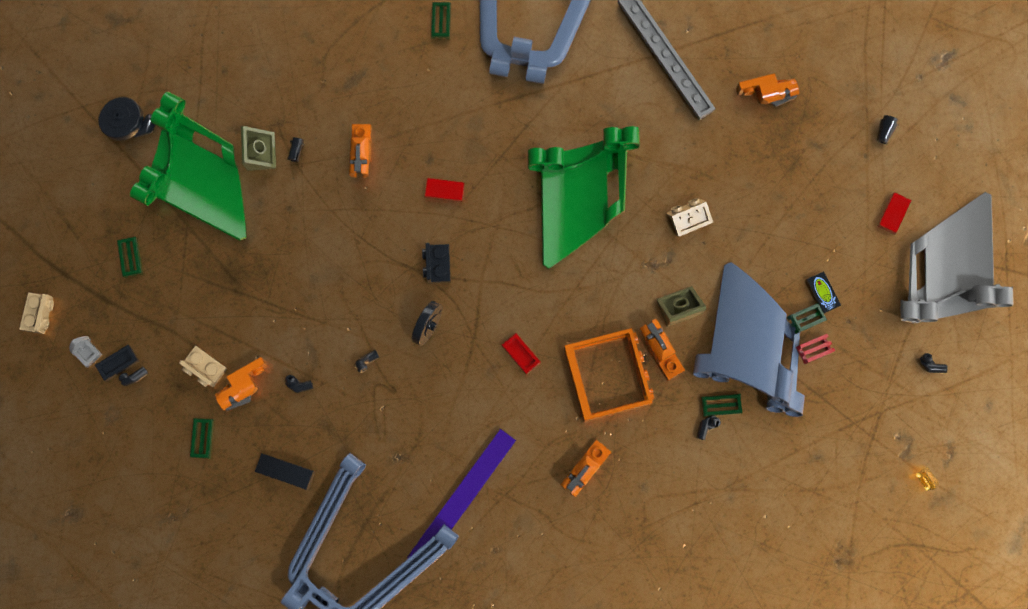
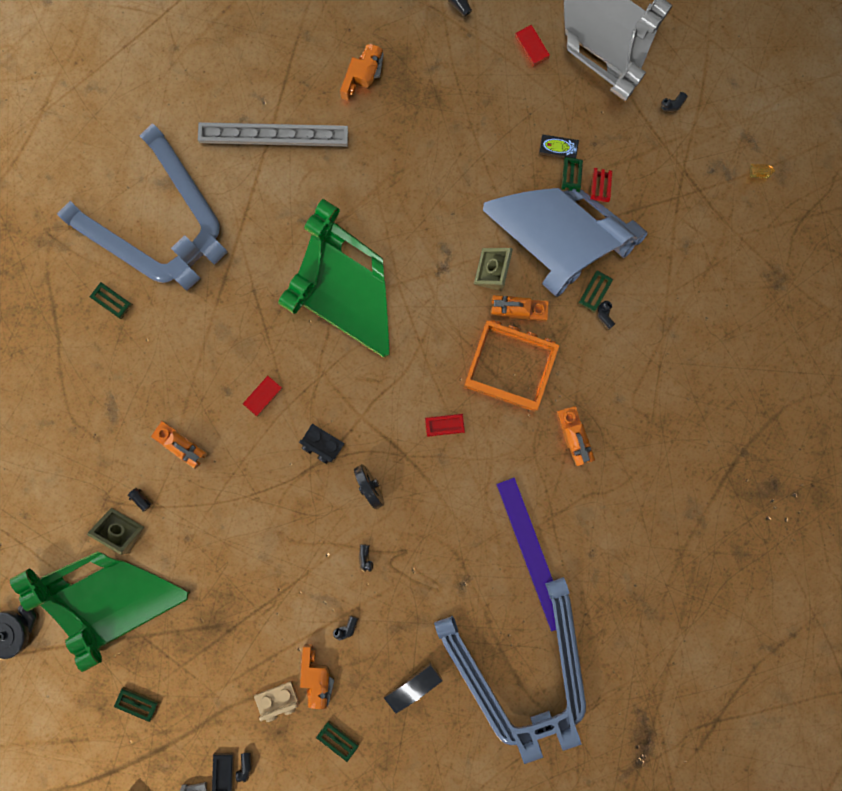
camera: 55 degrees left, 5 degrees up
tan bracket [667,198,713,237] -> none

